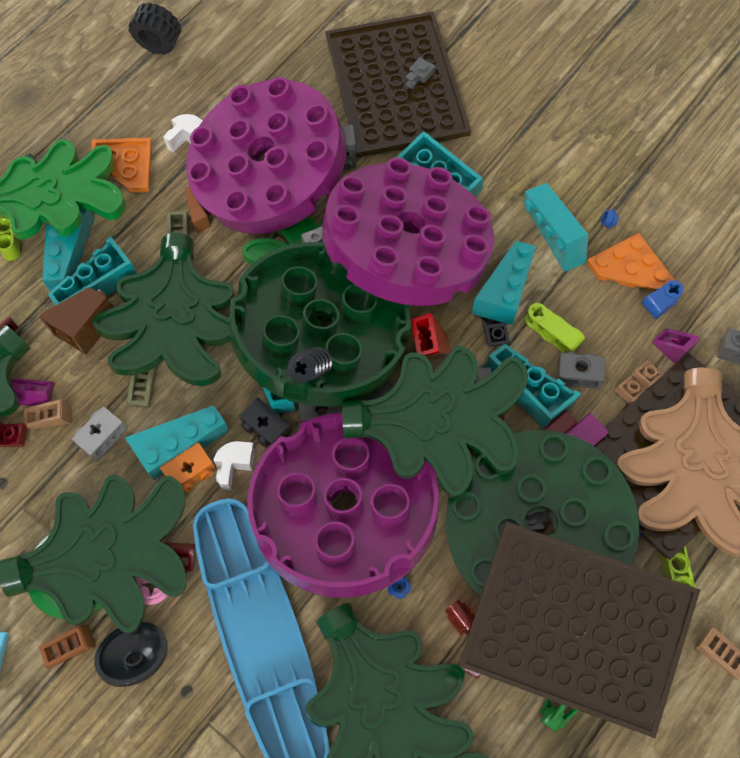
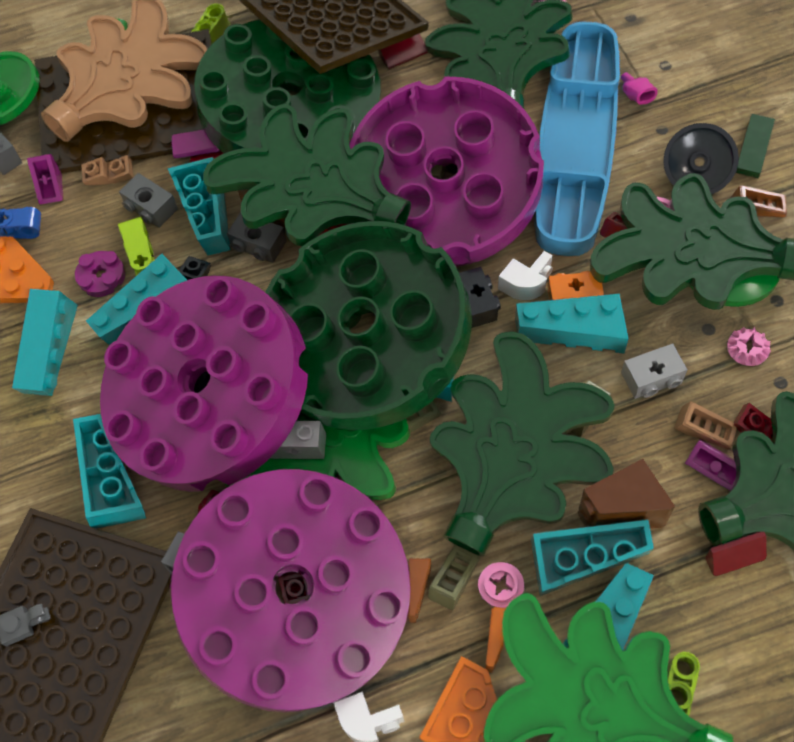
camera: 145 degrees left, 5 degrees down
black piece [288,347,332,383] -> none
red slope [411,313,451,361] -> none
clear red brick [445,600,475,637] -> none
none -> magenta plate [75,251,126,297]
none -> bright pink gear [478,562,524,608]
none -> orange slope [485,607,506,673]
none -> dark pink piece [621,72,658,105]
none -> bright pink gear [727,327,771,366]
none -> dark green tile [736,114,775,178]

